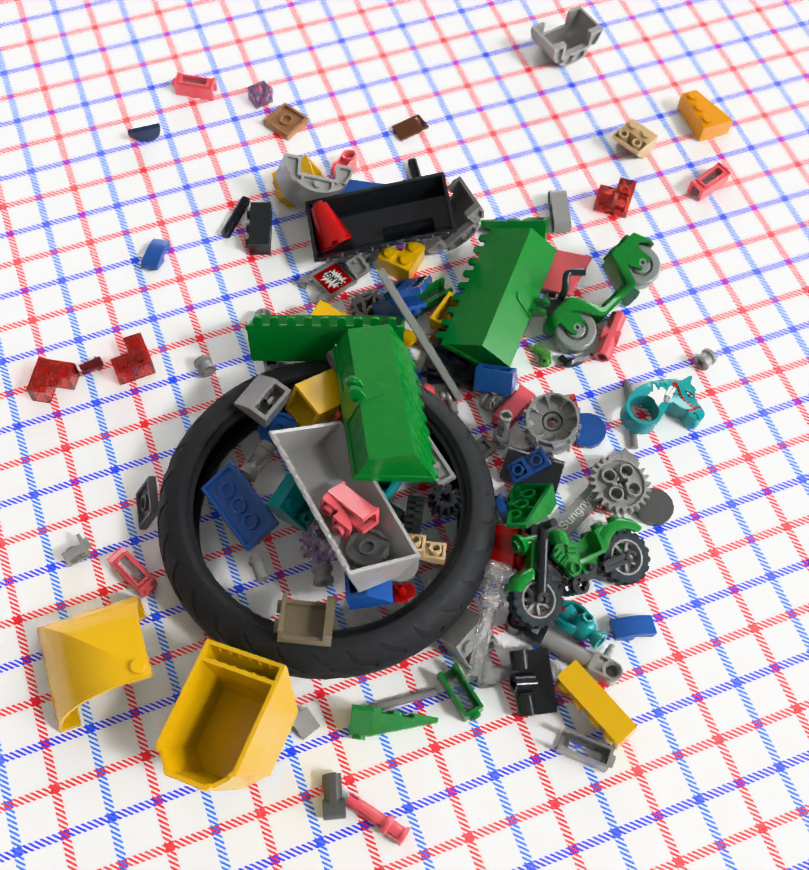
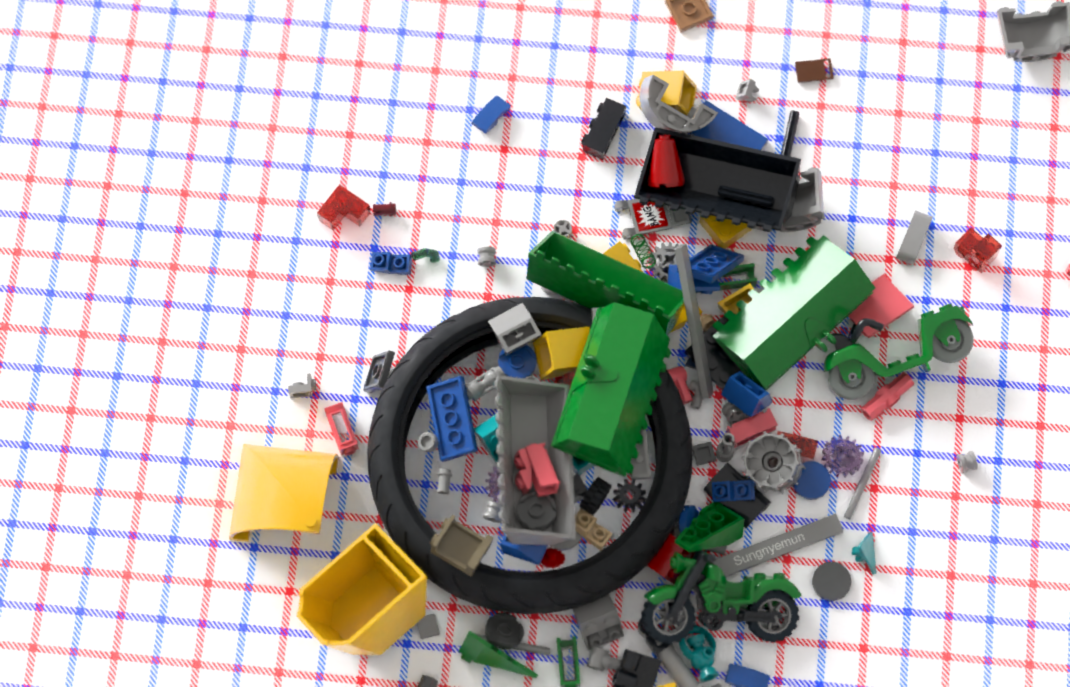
camera: 30 degrees right, 10 degrees up
clear red brick [110,332,156,386] -> none
black axle [221,196,250,239] -> none
coral piece [331,150,357,176] -> none
clear piece [463,559,511,686] -> none
green wedge [480,217,550,240] -> none
bright green arm [532,343,551,367] -> none
black bar [558,353,593,368] -> none
light grey gear [588,454,652,516] -> none
tan slope [611,118,658,158] -> none
teal animal [620,375,705,435] -> none
none -> blue slope [370,252,413,275]
none -> clear green arm [411,248,440,263]
none -> light grey tile [418,432,438,453]
none -> dark grey tile [484,613,524,650]
none -> green piece [630,234,656,269]
none -> light grey tile [735,78,759,102]
none -> clear purple gear [821,435,864,478]
none -> teal piece [851,532,876,574]

